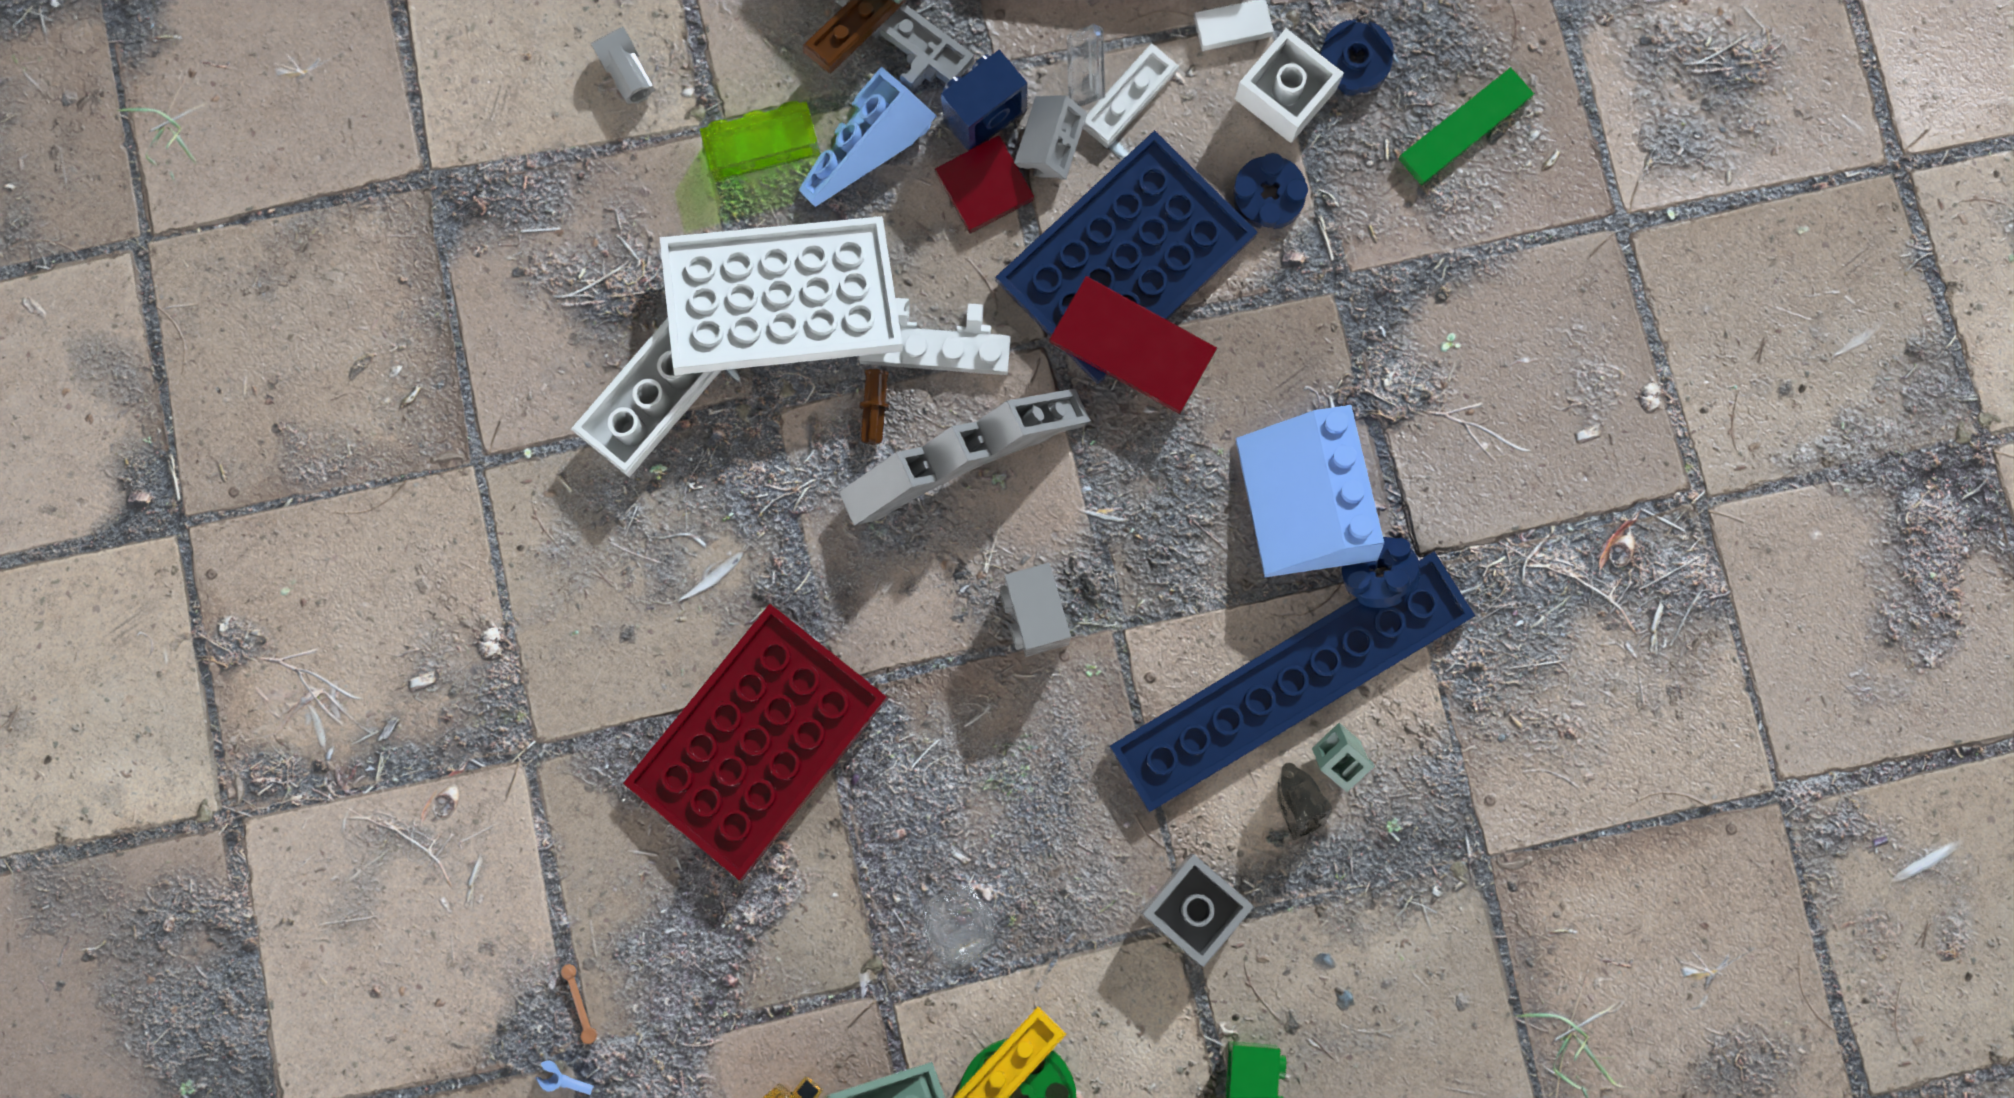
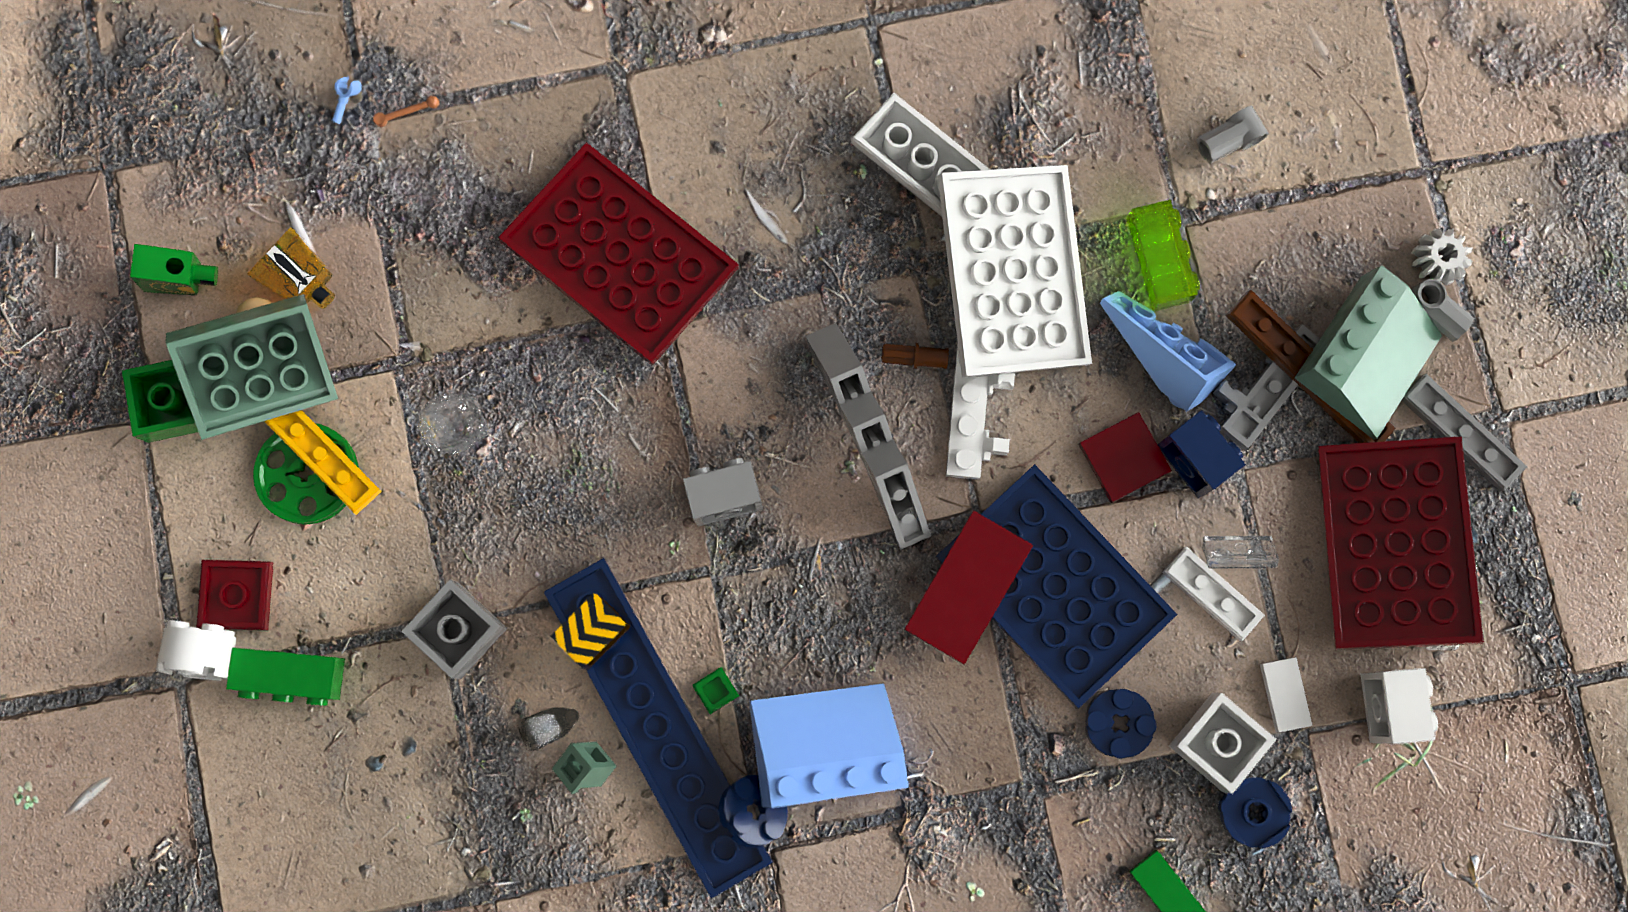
camera: 90 degrees right, 0 degrees up
light grey hinge [1014,95,1087,180] -> none
none -> piece [550,594,630,670]
none -> green tile [692,667,739,715]

